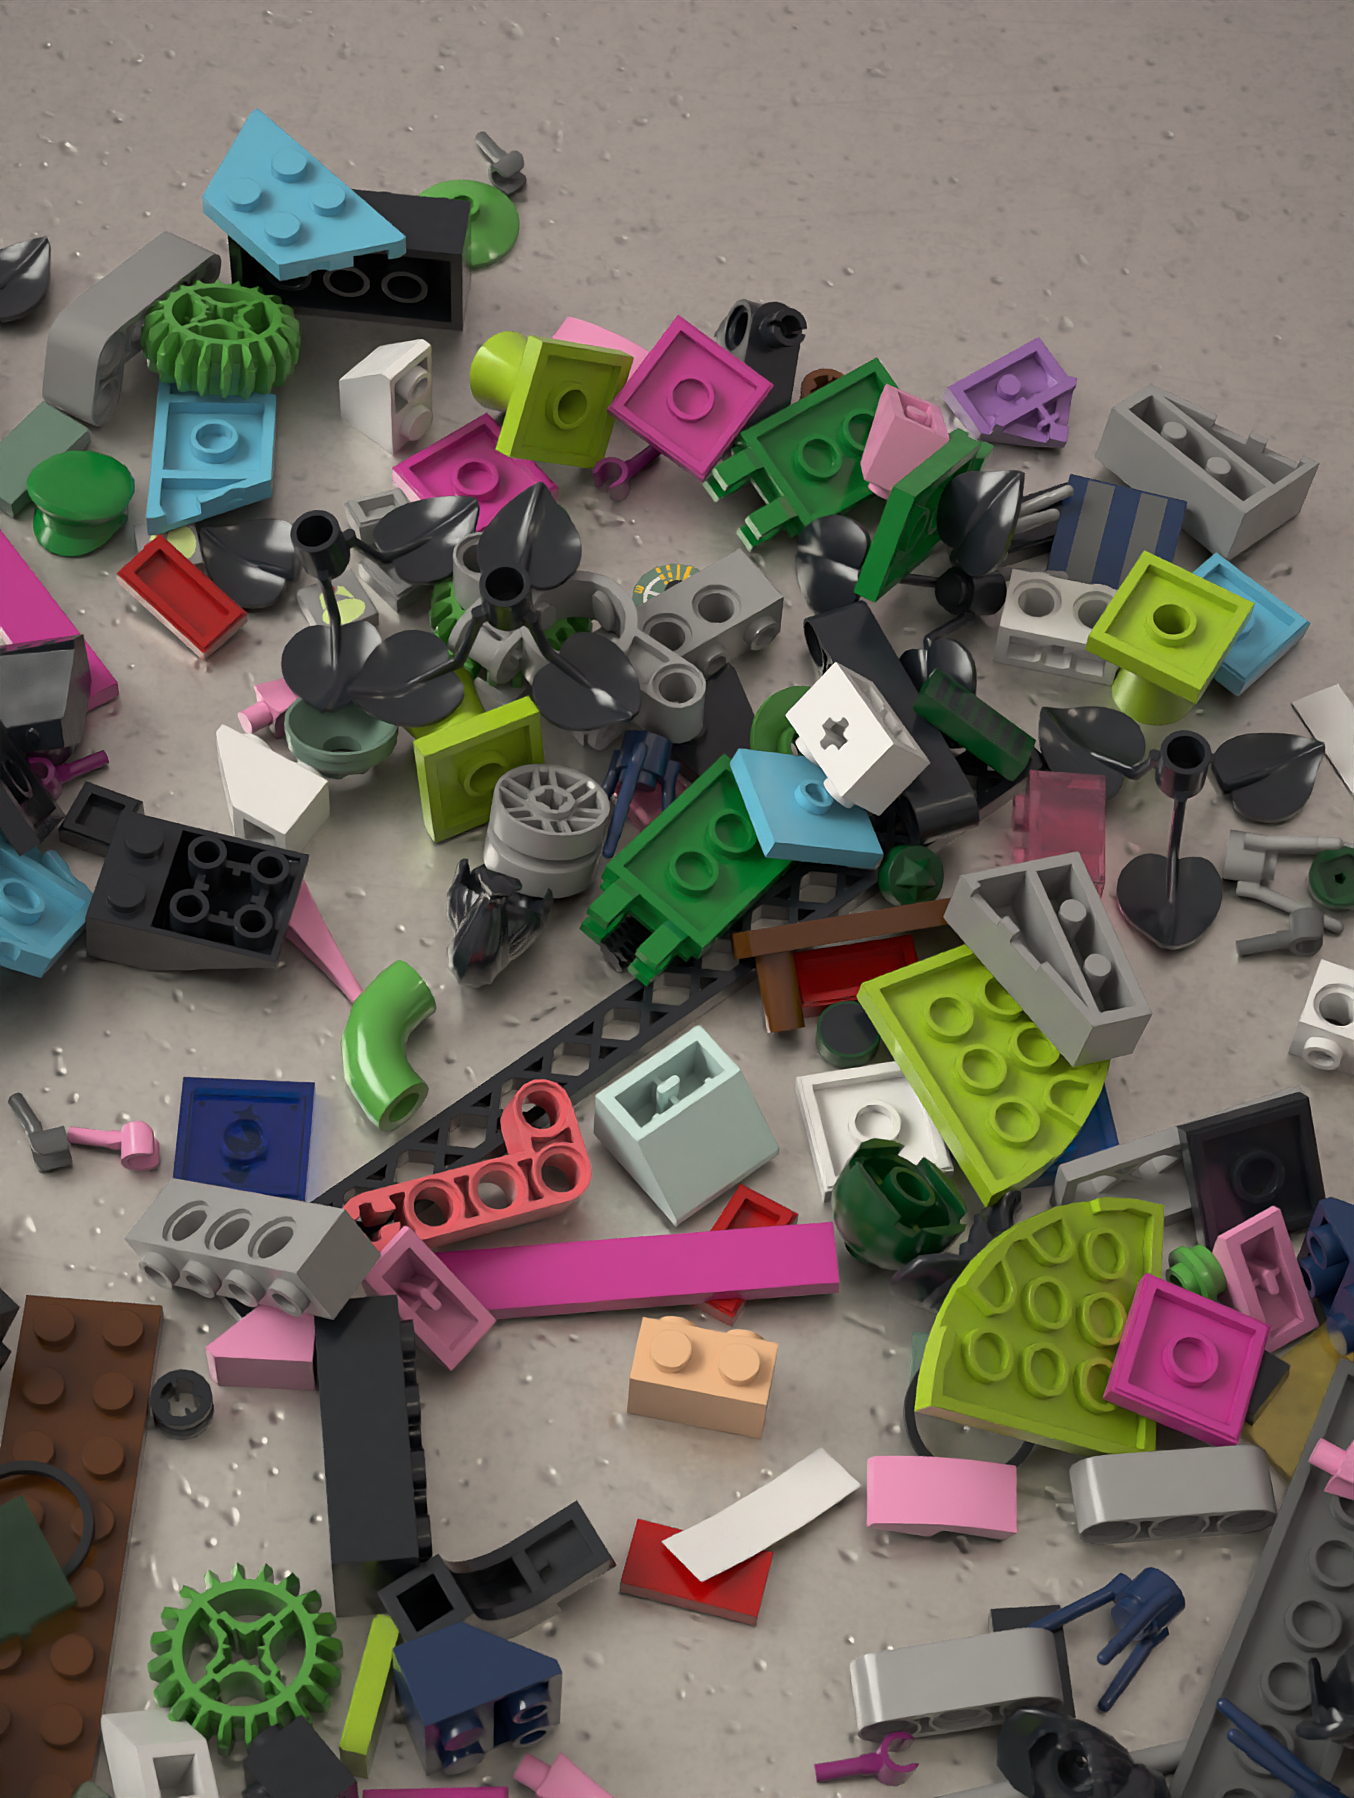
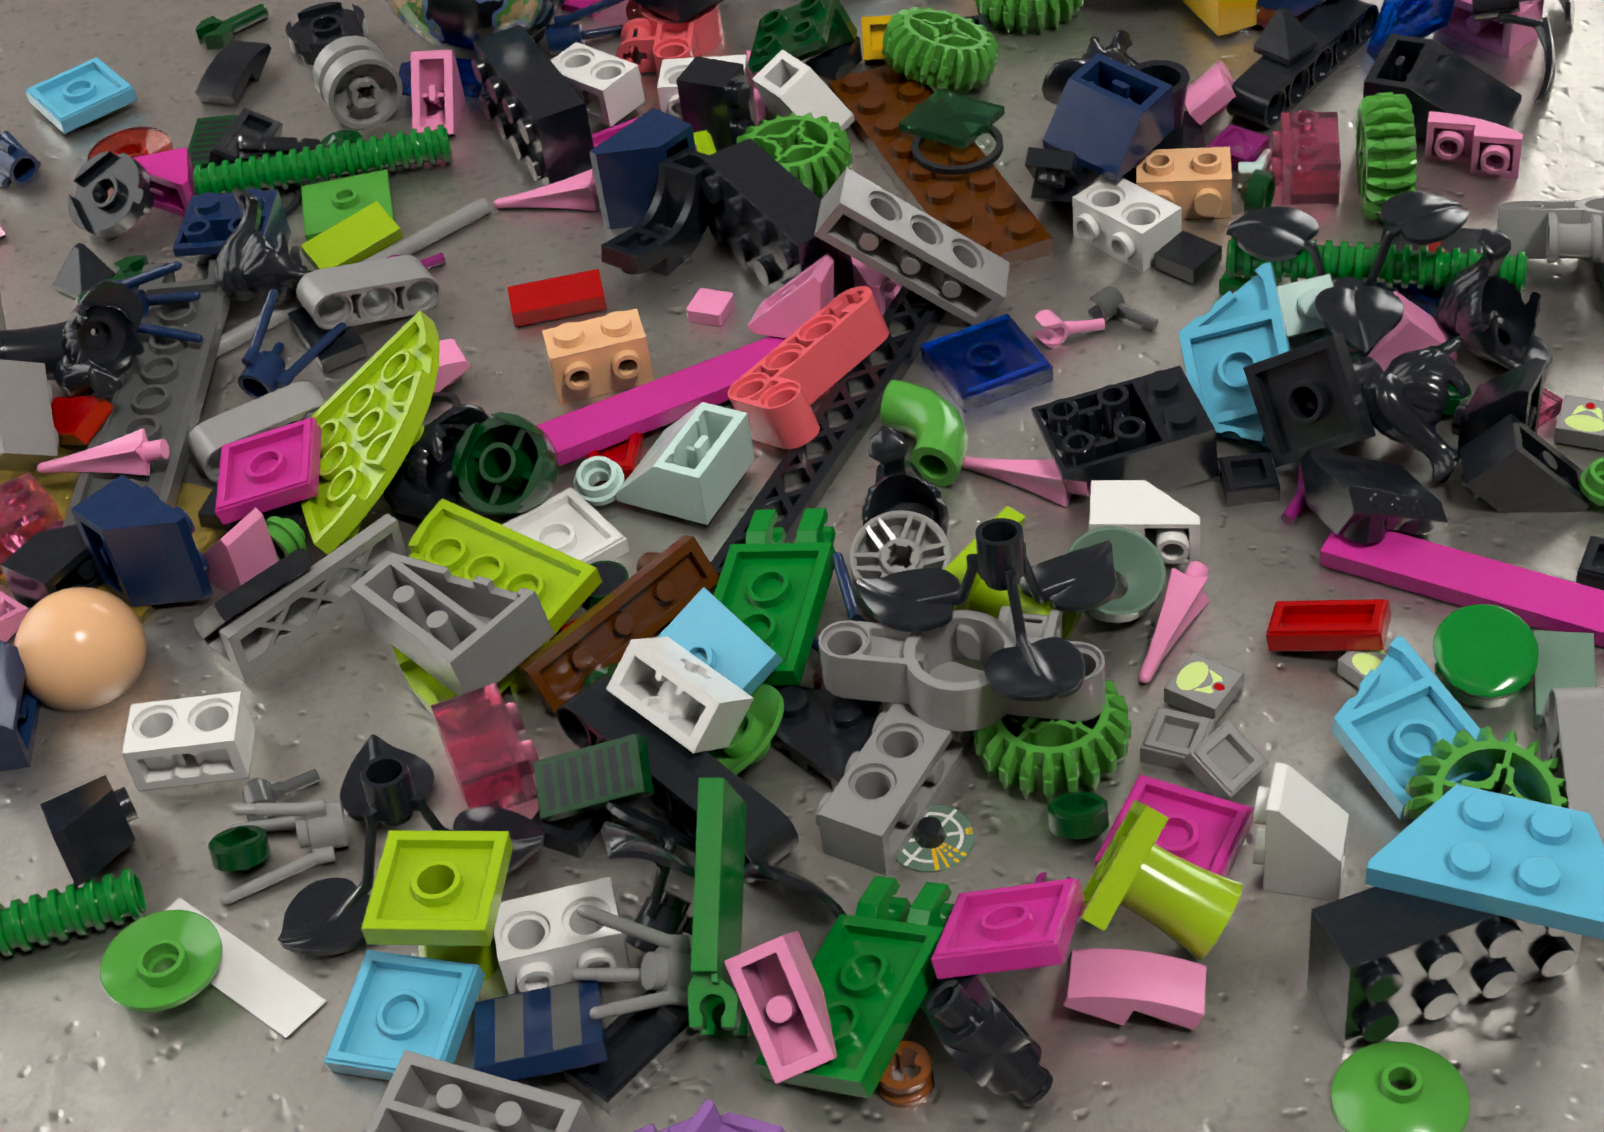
camera: 165 degrees right, 15 degrees down
black plant [201,496,480,713] -> none
white sticker [661,1447,862,1582] -> none
none -> light aqua plate [573,456,625,506]
none -> bright pink piece [686,288,735,327]

